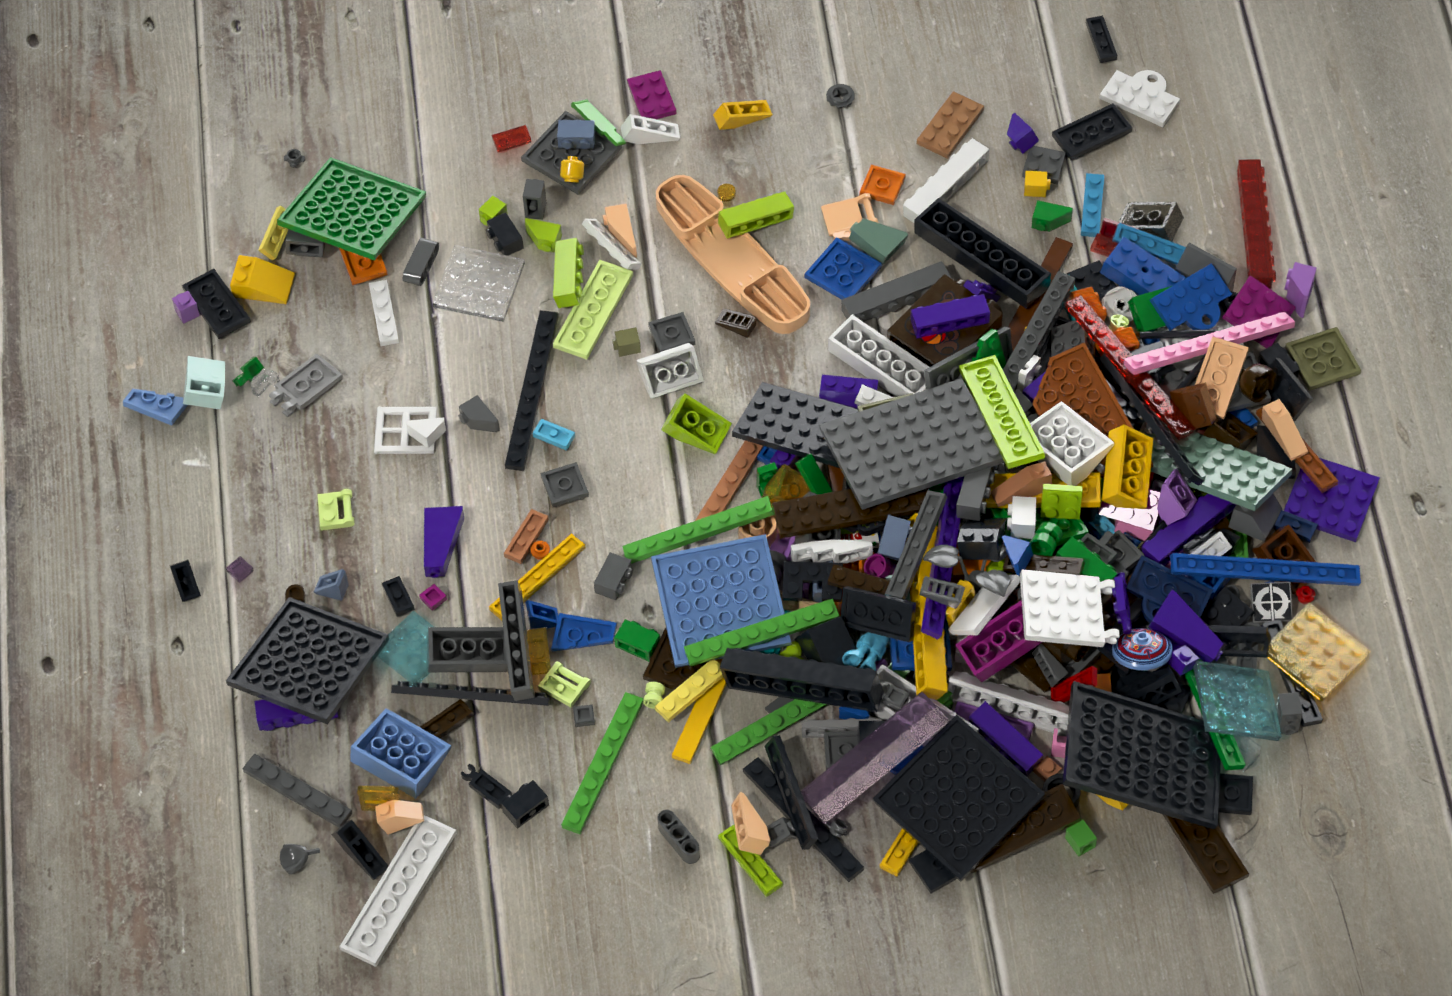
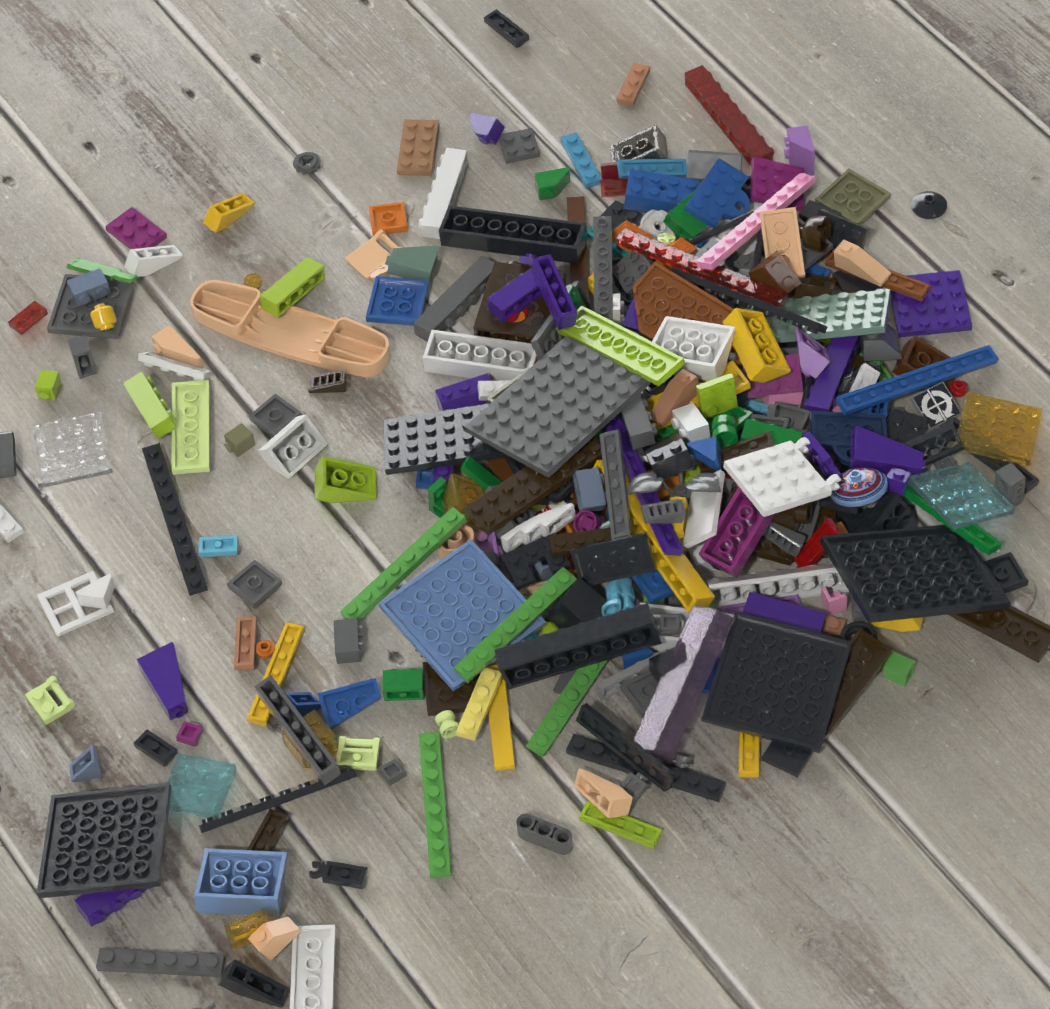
camera: 25 degrees left, 5 degrees down
dark brown tile [285,584,306,603] -> none
dark grey brick [427,627,508,673] -> none
dark grey slope [458,395,500,432] -> none
black brick [486,212,524,257] -> none
black brick [501,780,549,829] -> none
lime slope [525,218,562,252] -> none
nougat plate [695,441,764,538] -> none
yellow brick [1024,171,1051,197] -> none
black plate [1052,103,1132,161] -> none
white plate [1099,70,1180,127] -> none
dark blue plate [1274,510,1318,543] -> none
none -> dark purple brick [532,254,577,330]
none -> nougat plate [617,63,650,106]
none -> black dish [911,191,947,219]

